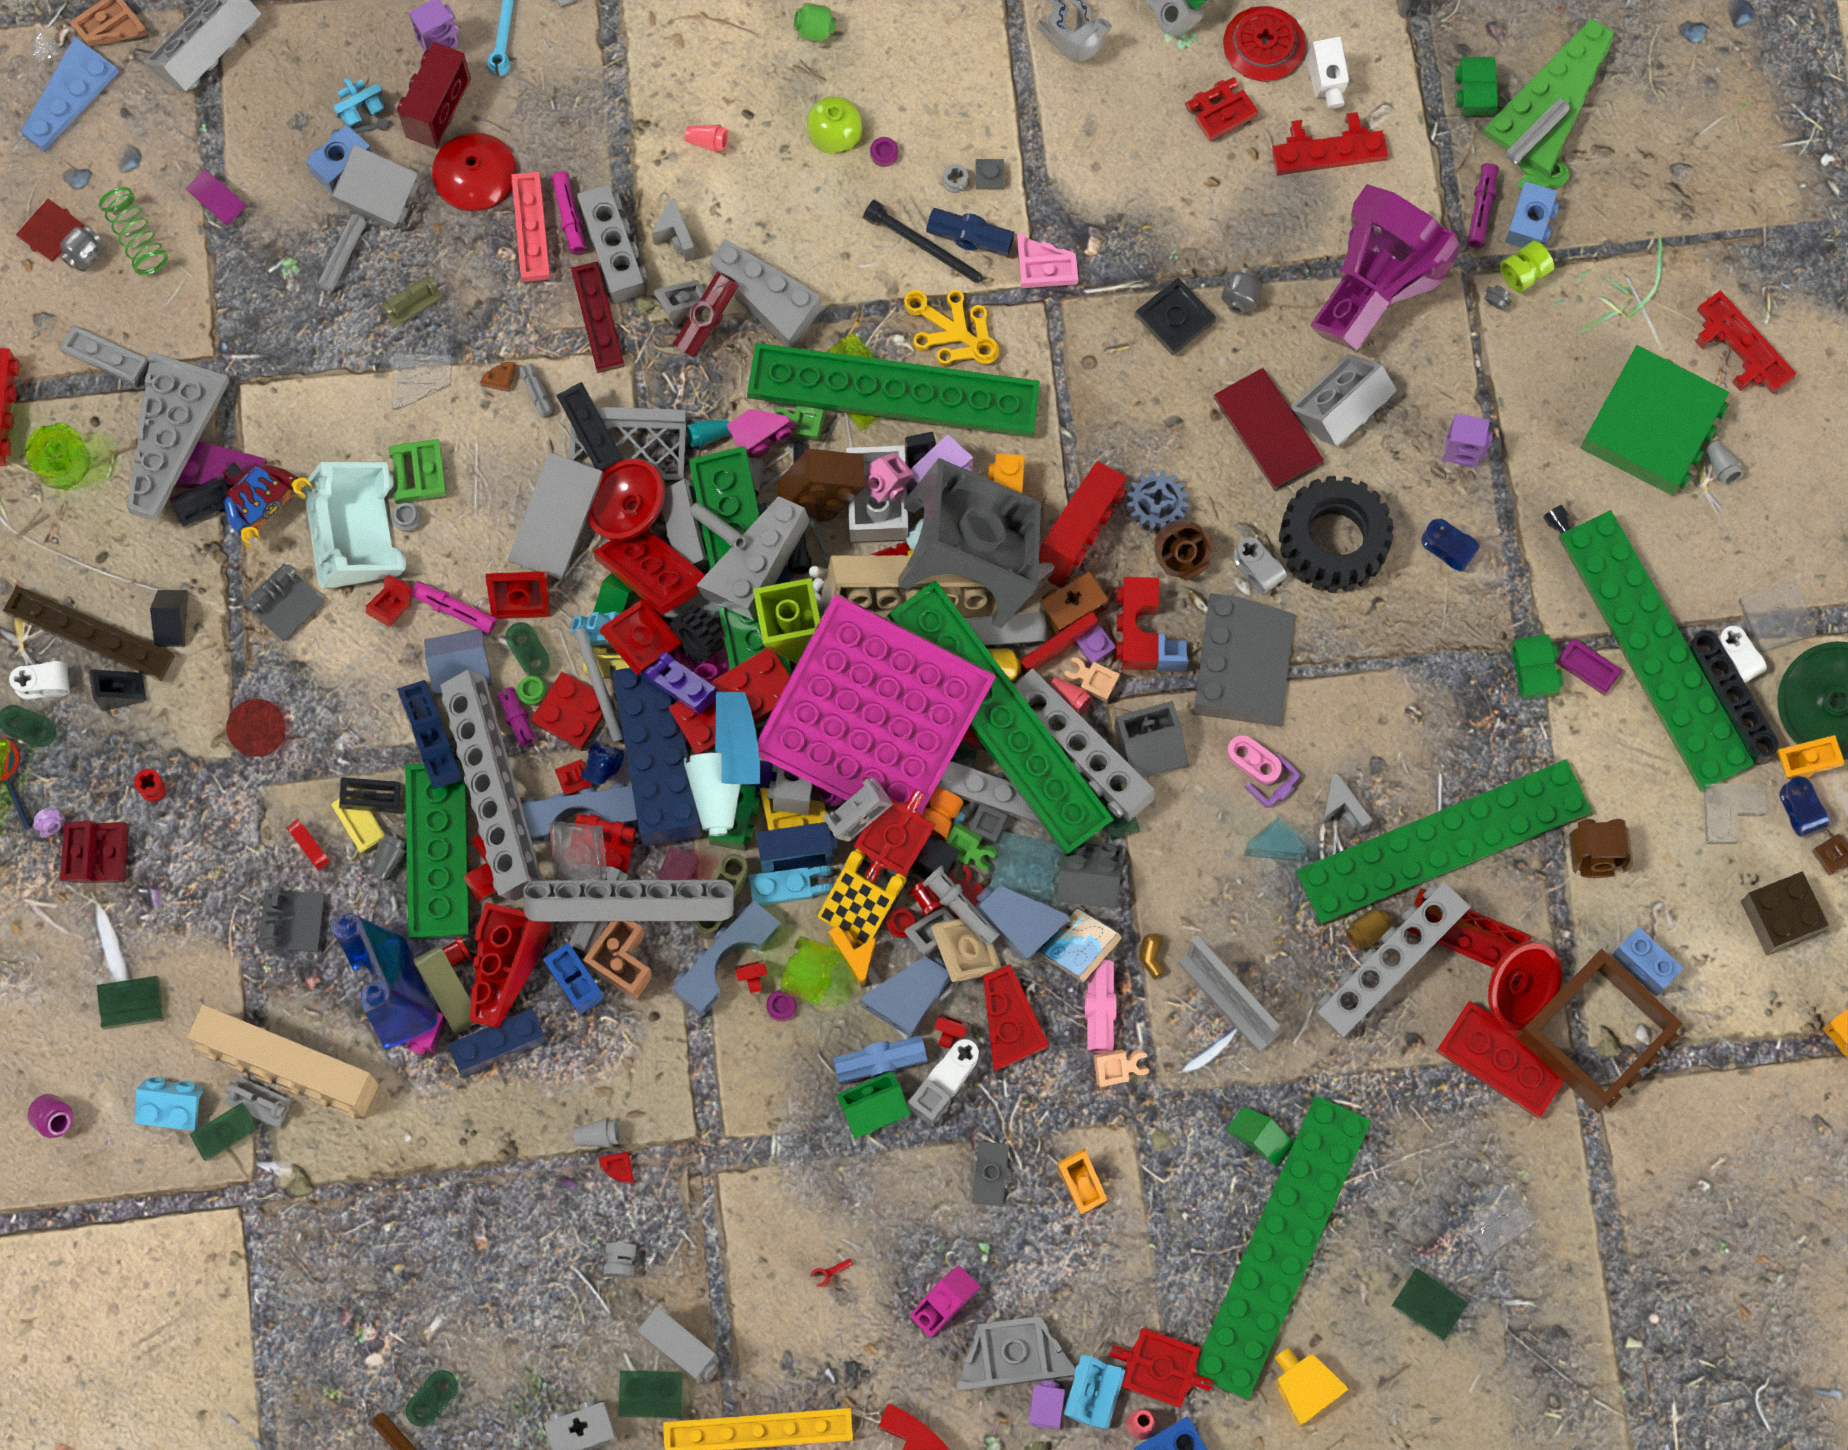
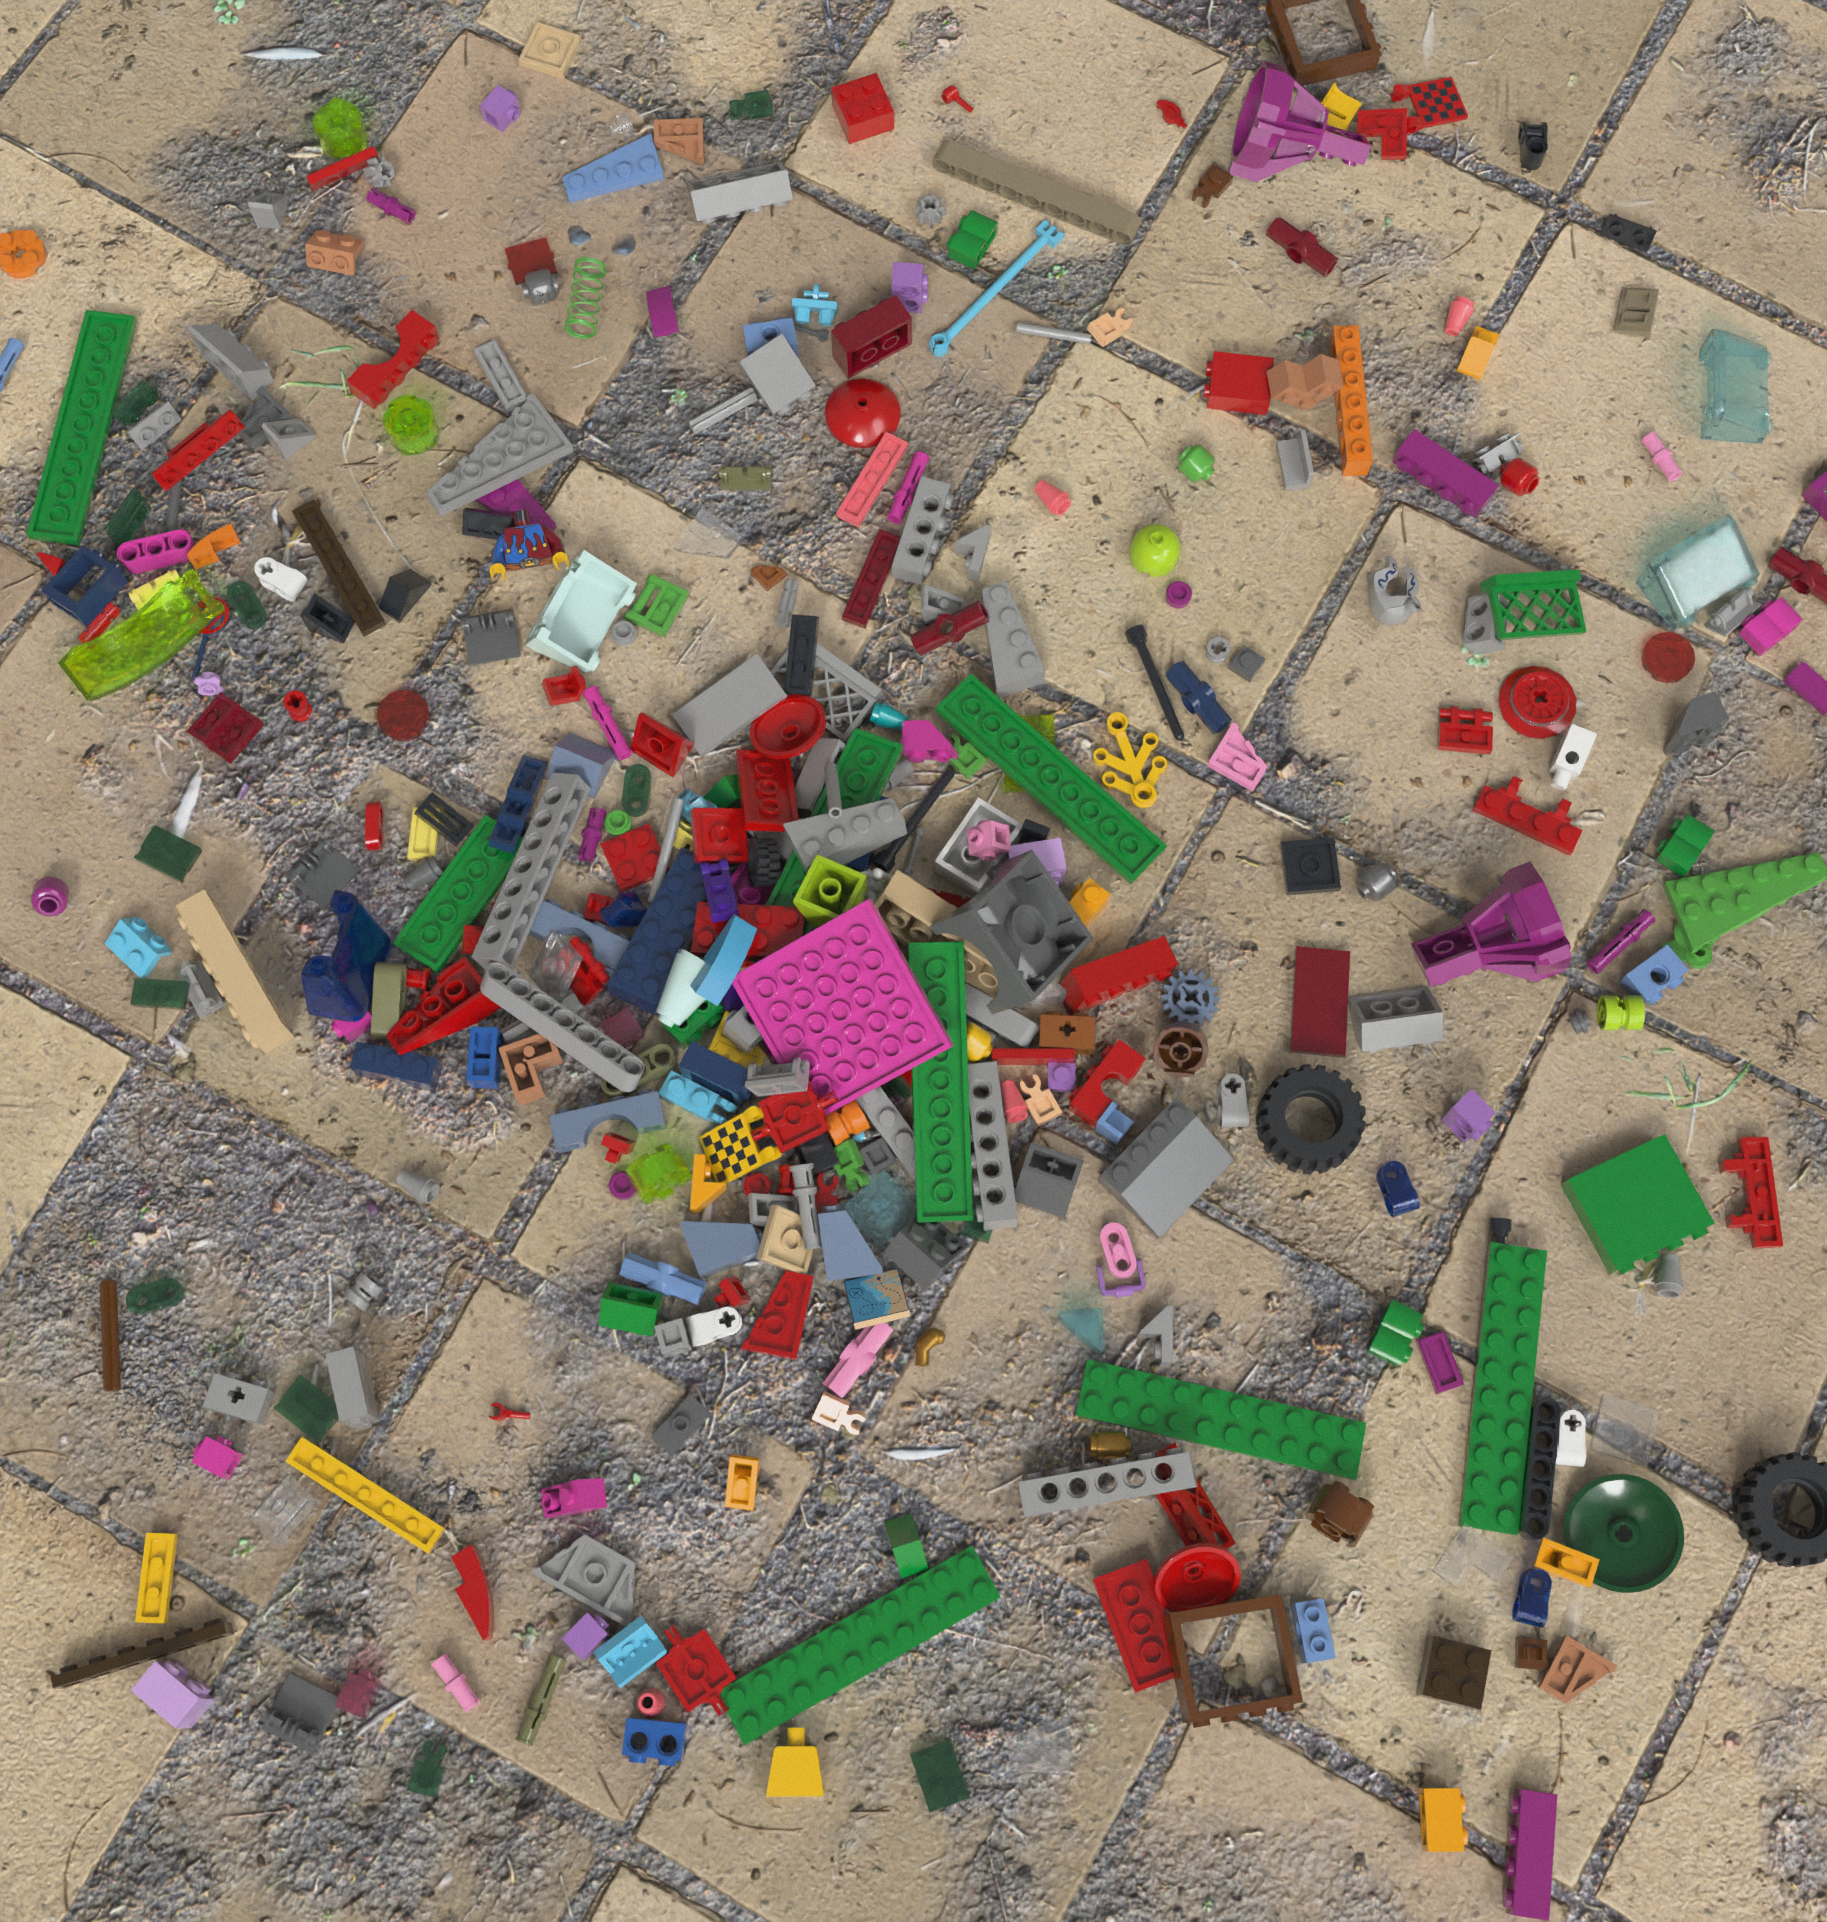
camera: 35 degrees right, 0 degrees up
red tile [598,1152,634,1183] -> none
reddish brown brick [777,448,865,522] -> none
light grey fence [1178,935,1282,1053] -> none
light grey axle [1506,99,1570,164] -> none

